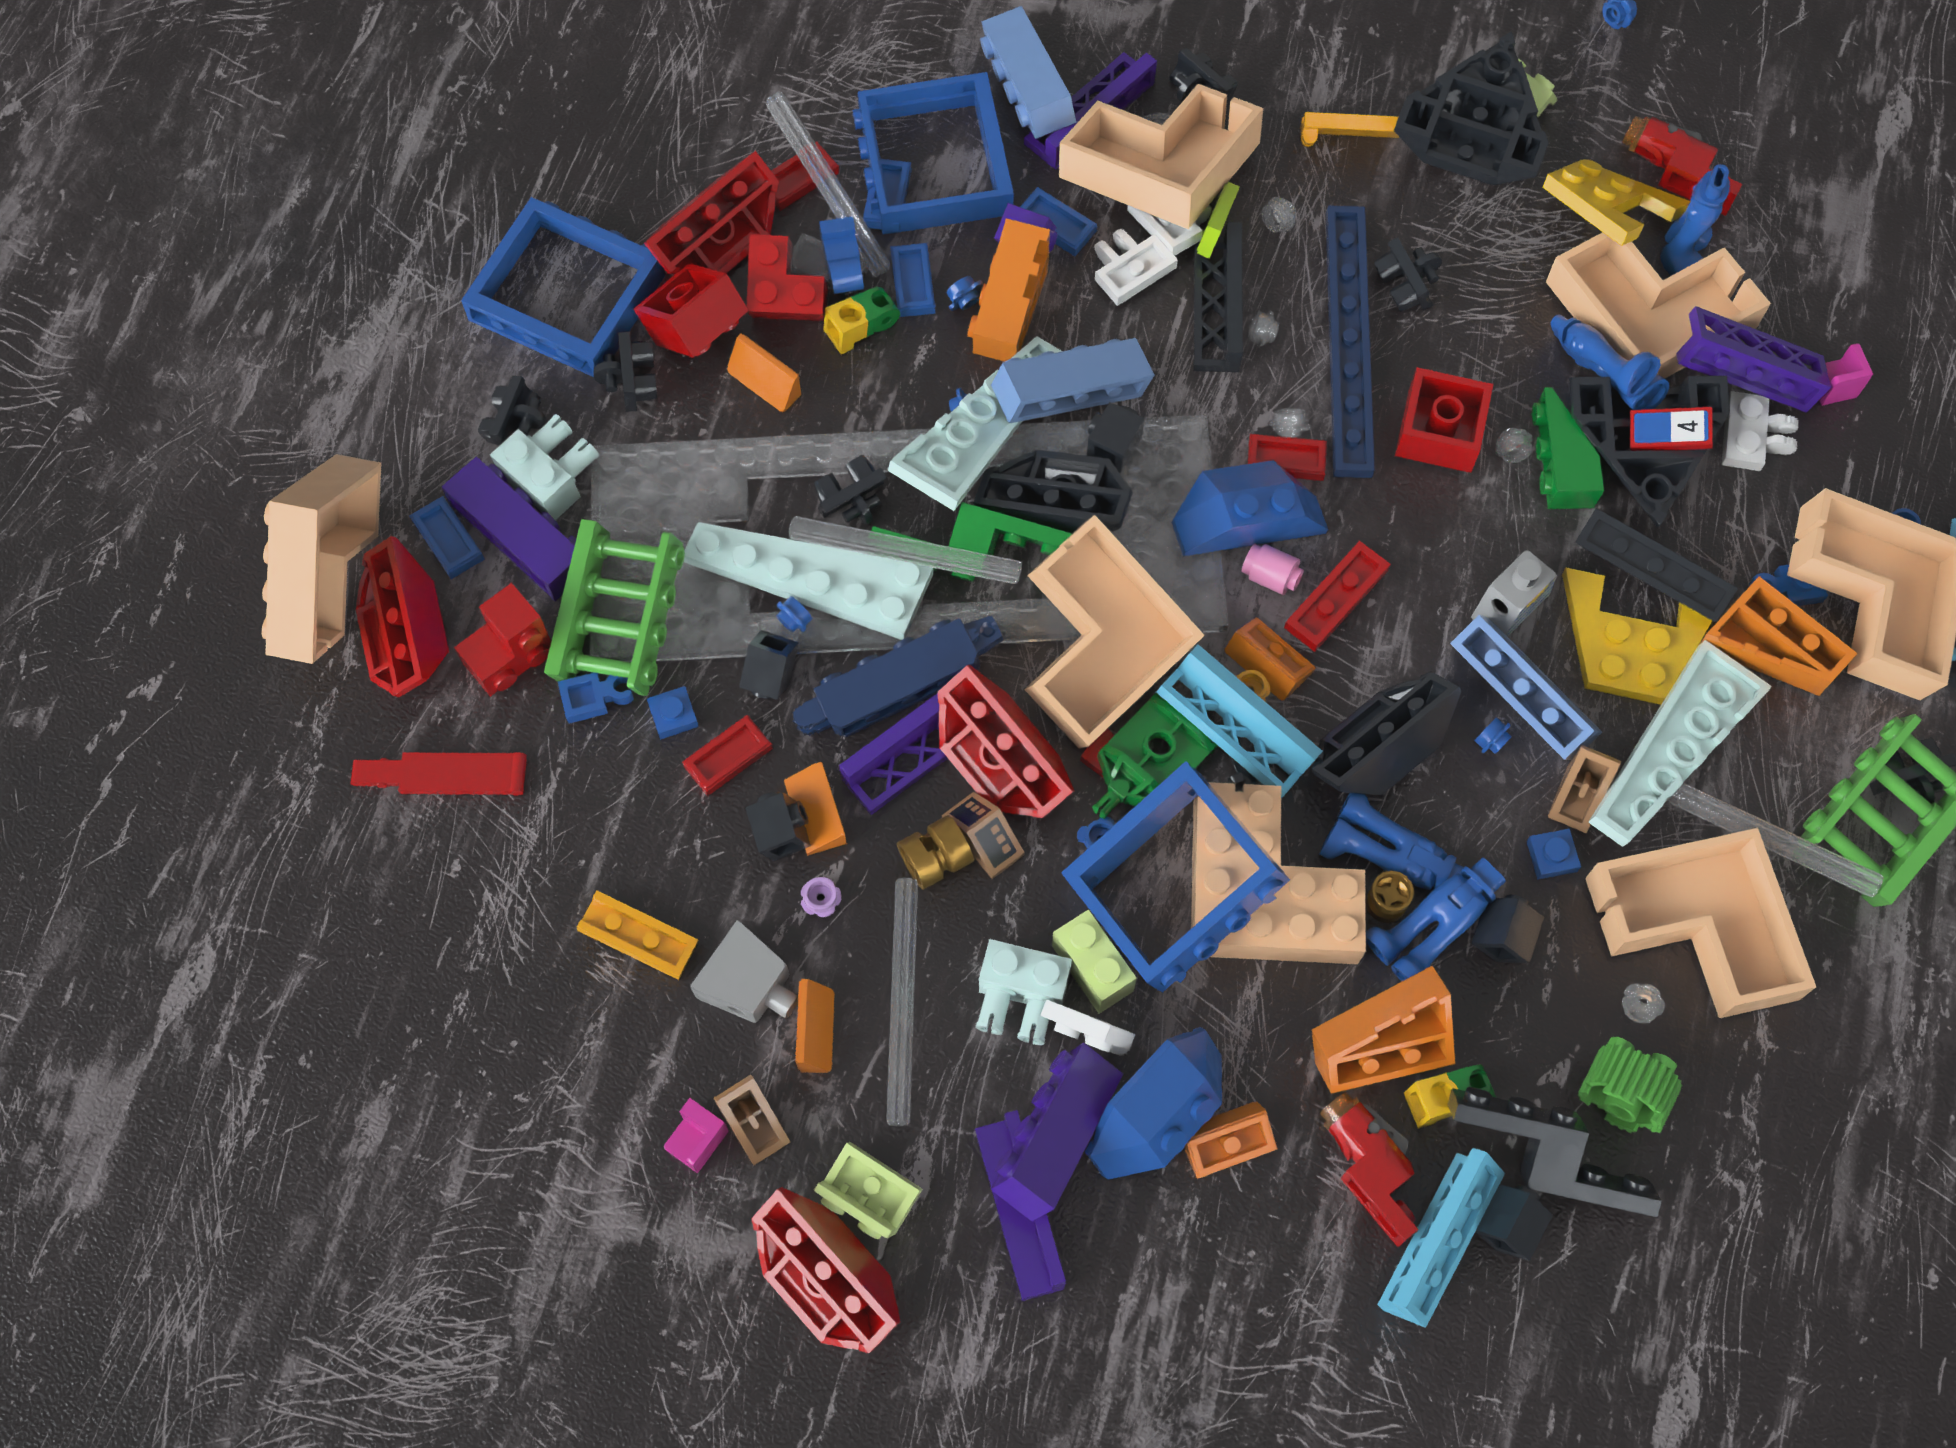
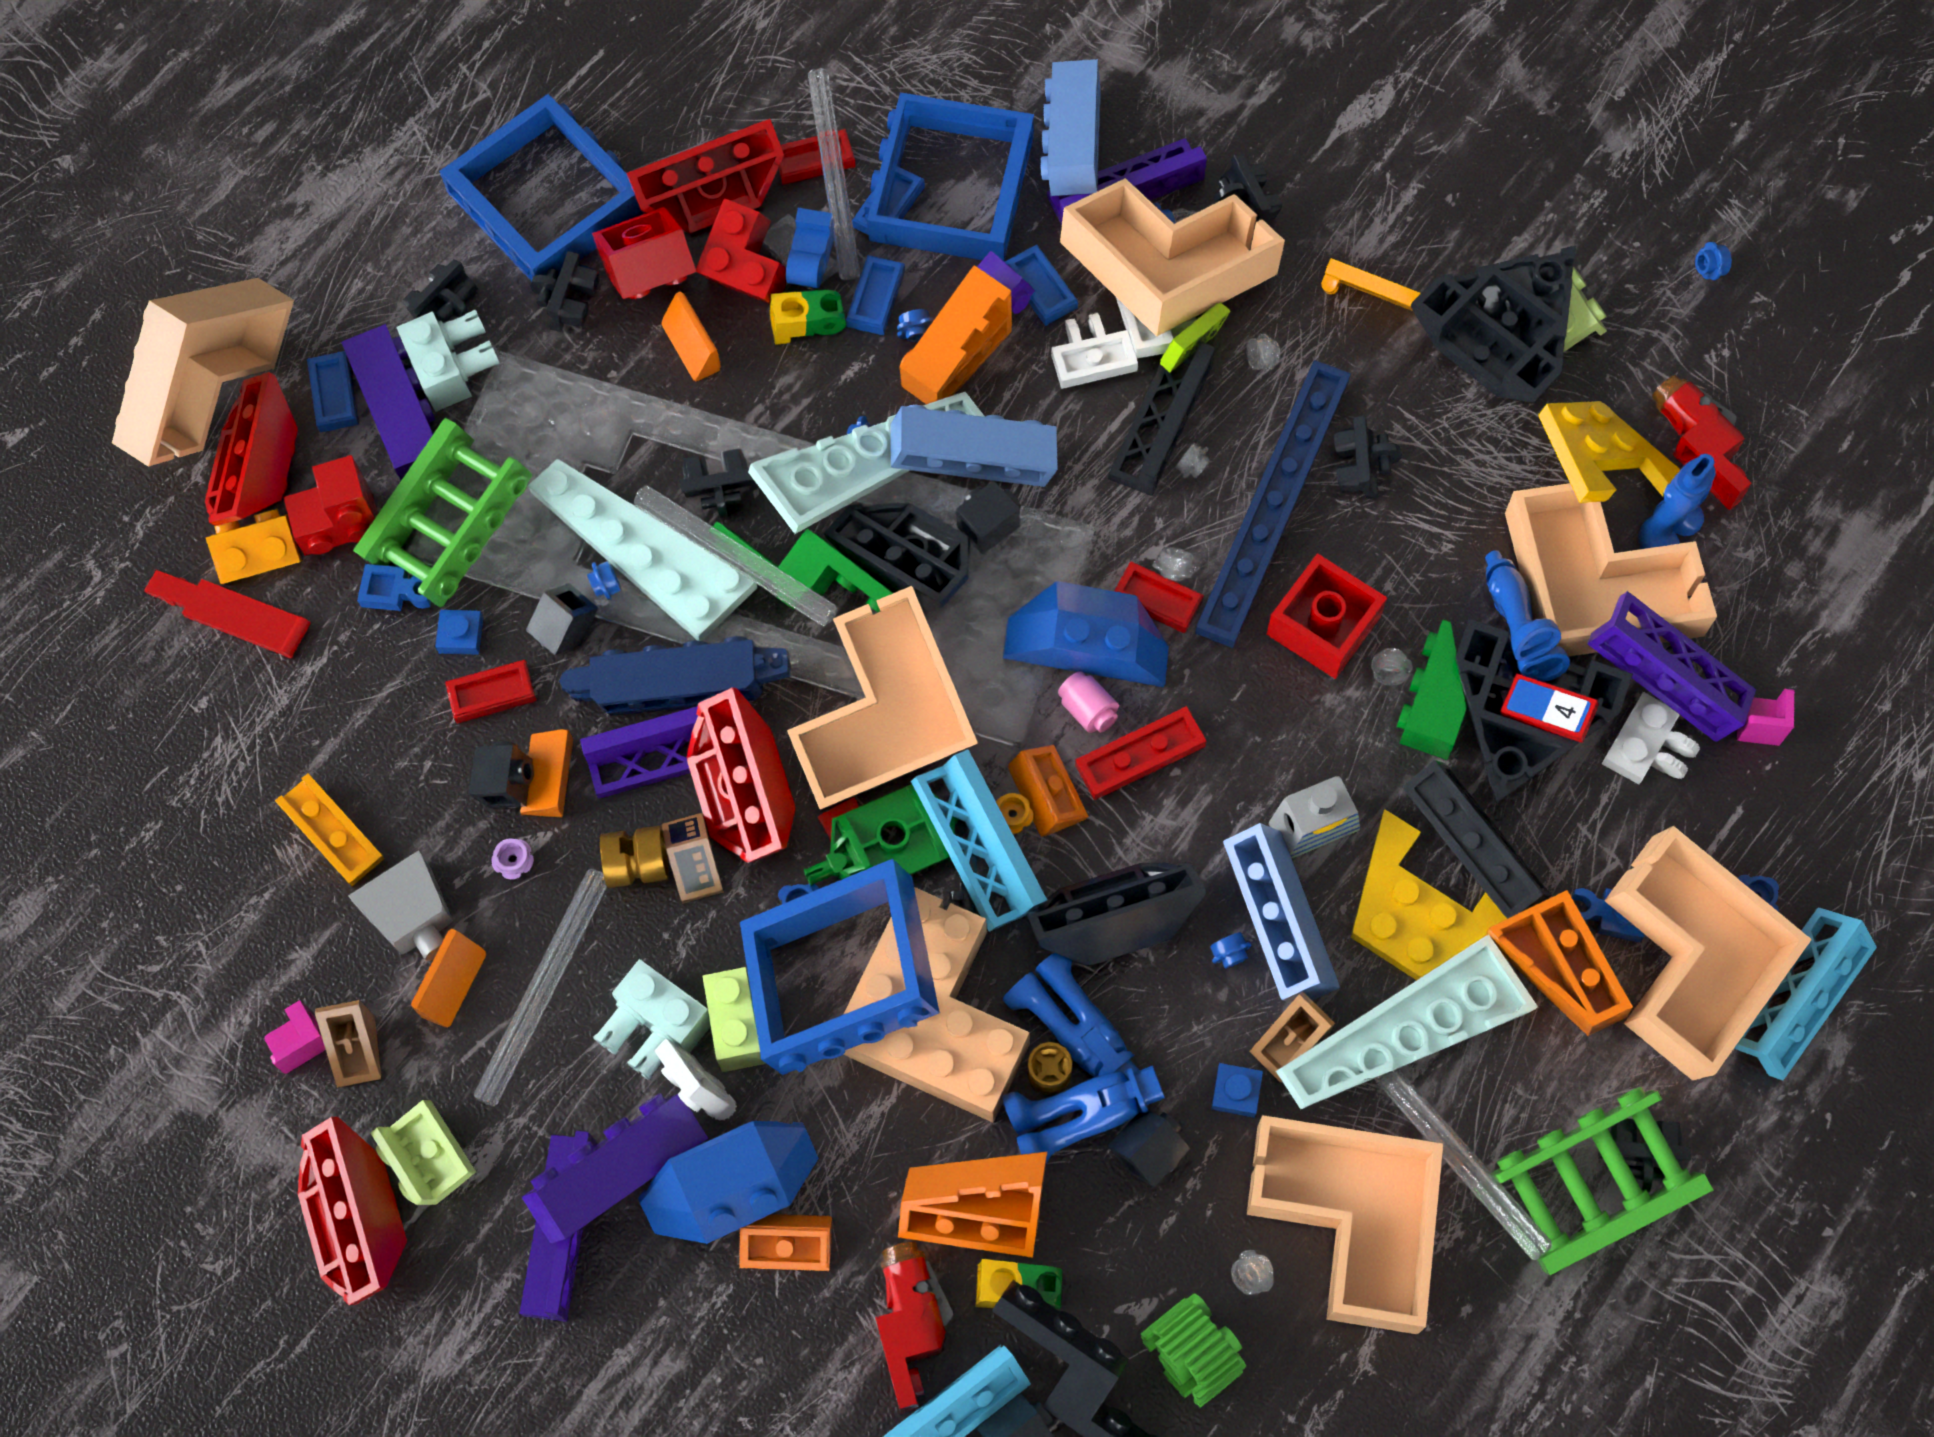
camera: 25 degrees right, 0 degrees up
none -> light orange bracket [206,509,302,584]

